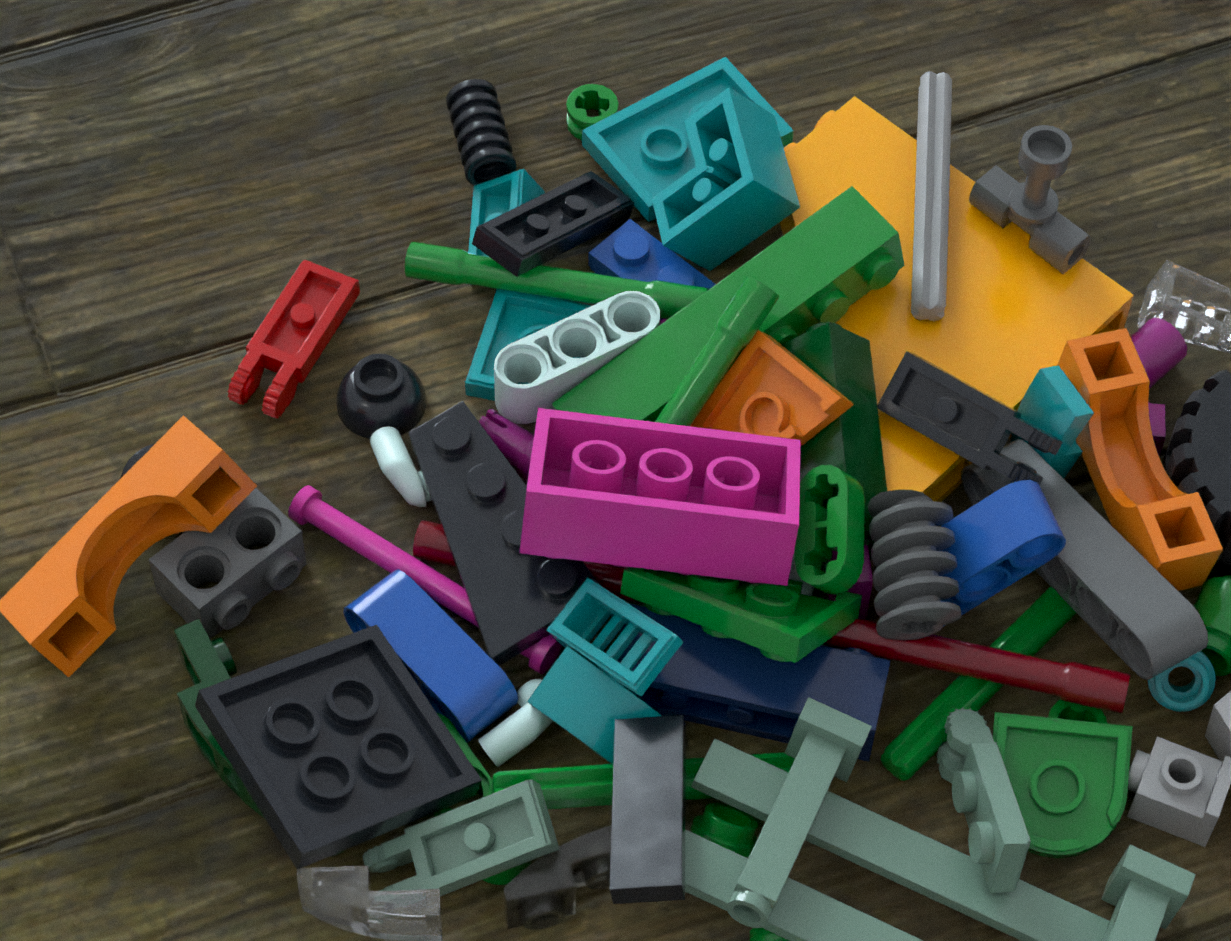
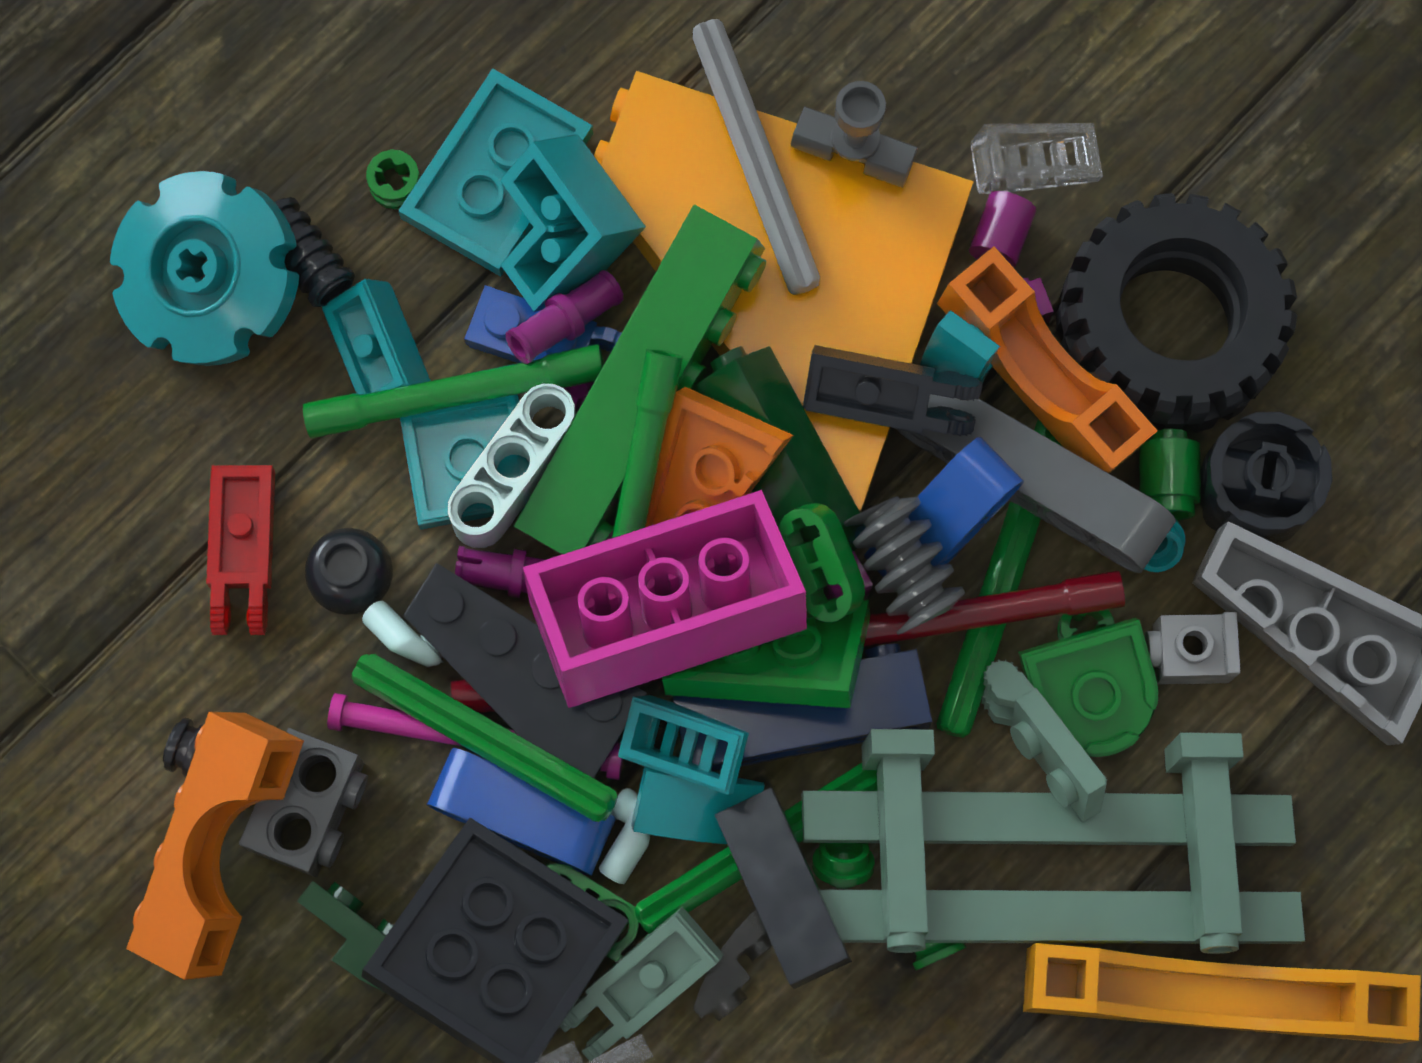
camera: 25 degrees left, 20 degrees up
black tile [472,171,635,277] -> none
none -> teal piece [110,171,299,366]
none -> green axle [351,654,618,822]
none -> magenta pin [505,270,624,364]

